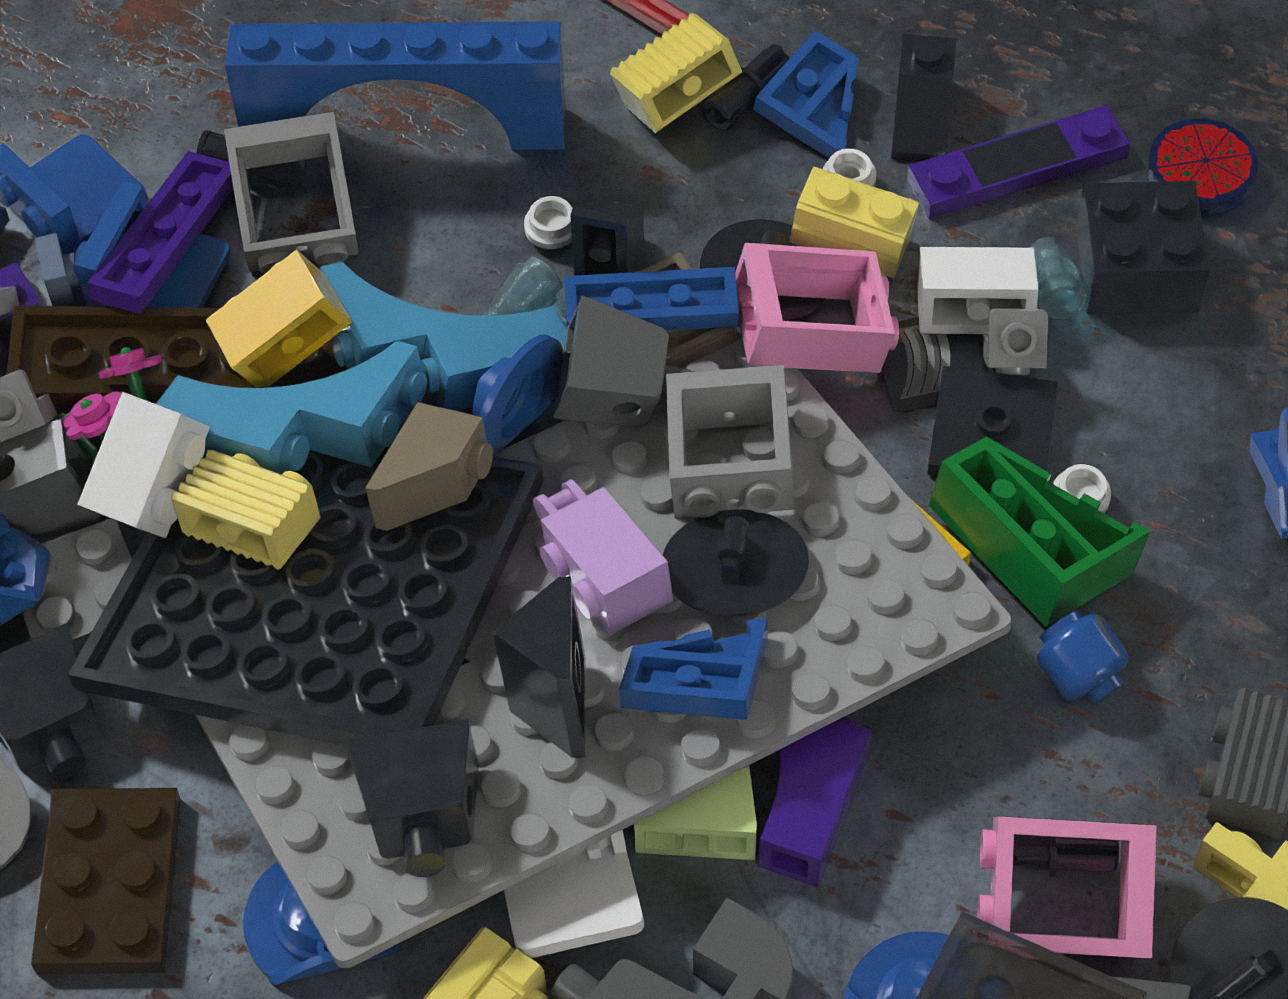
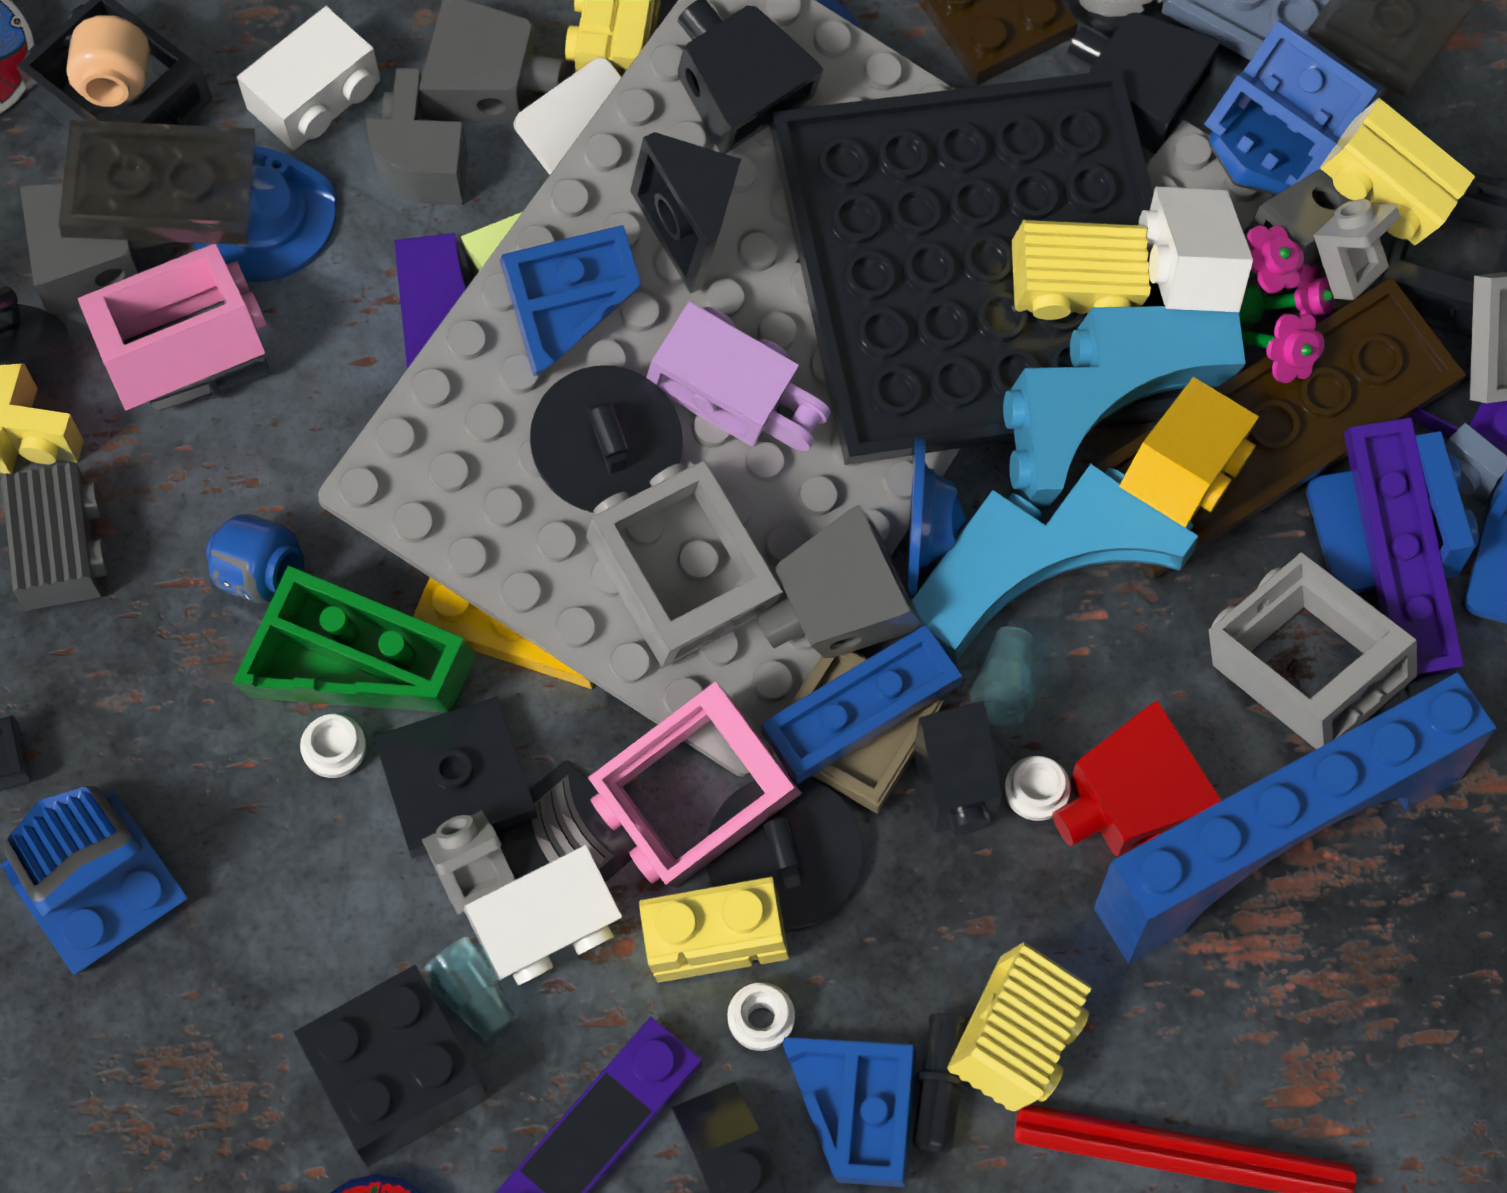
camera: 150 degrees right, 10 degrees up
dark tan slope [366,402,493,531] -> none
none -> red torso [1052,701,1222,858]

